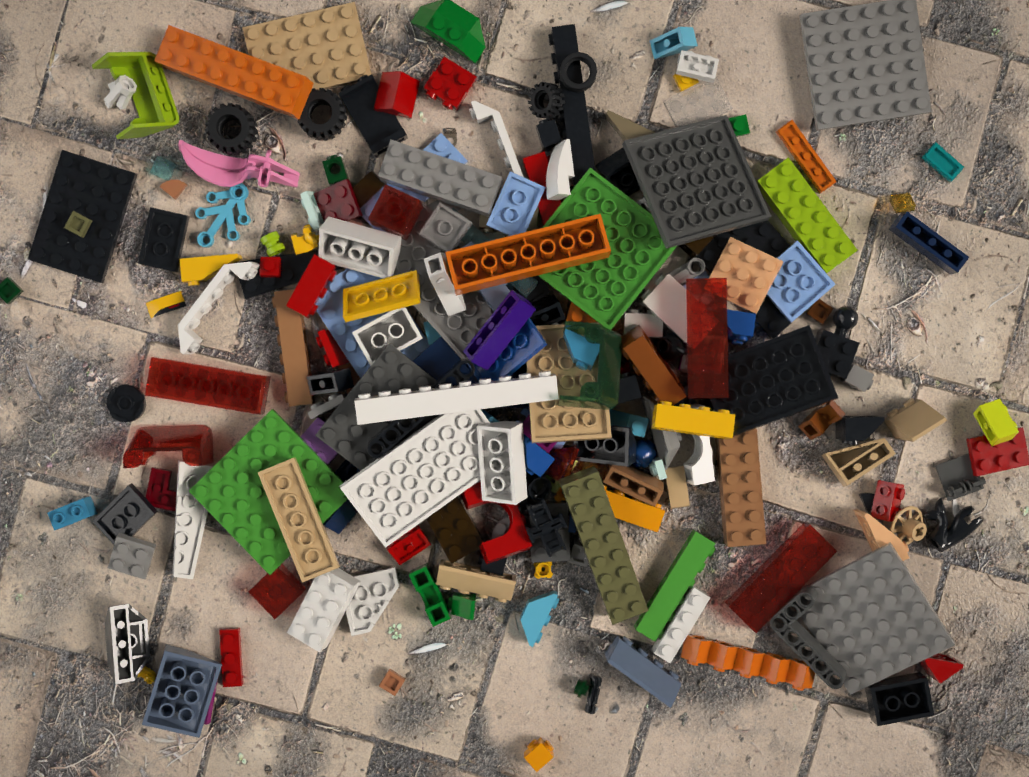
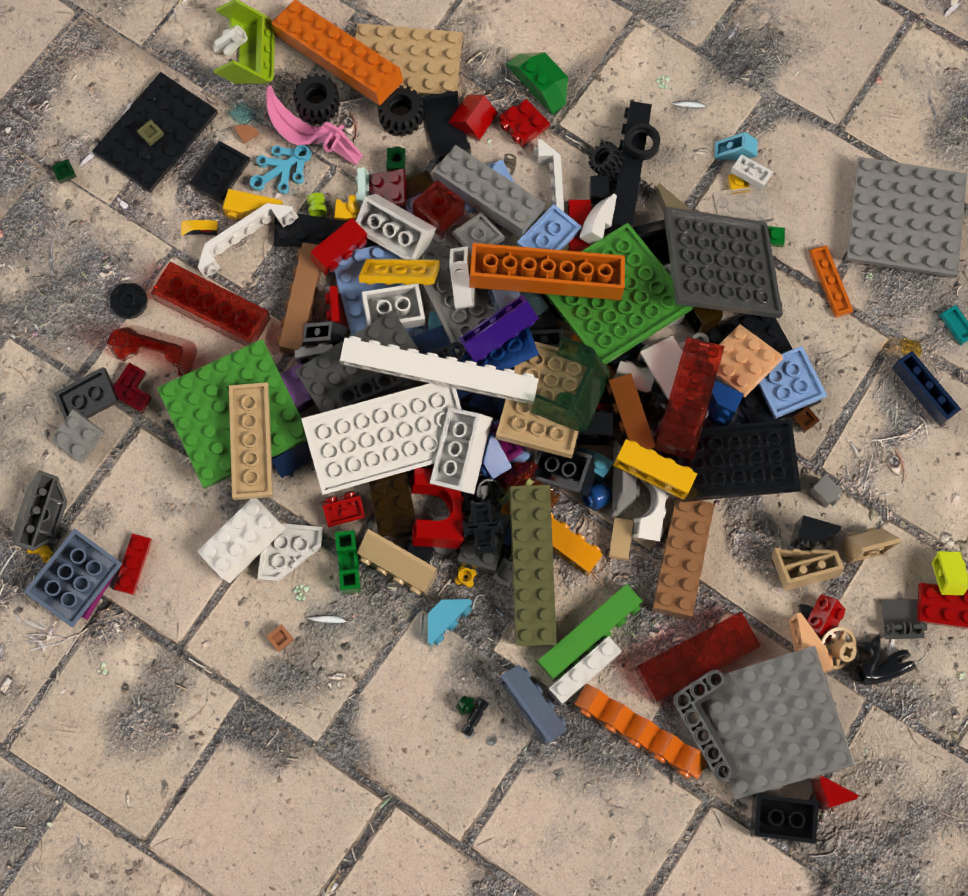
camera: 15 degrees right, 15 degrees down
dark azure brick [47,496,98,531] -> none
white wing [173,460,214,579] -> none
clear red brick [248,564,306,619] -> none
red plate [260,257,281,277] -> none
green slope [448,592,476,620] -> none
light orange brick [524,737,554,772] -> none
dark azure slope [563,329,602,371] -> none
medium nougat brick [603,464,664,507] -> none
light aqua plate [648,457,667,480] -> none
lime brick [756,157,858,274] -> none
dark orange brick [798,400,845,440] -> none
black brick [815,306,860,379] -> none

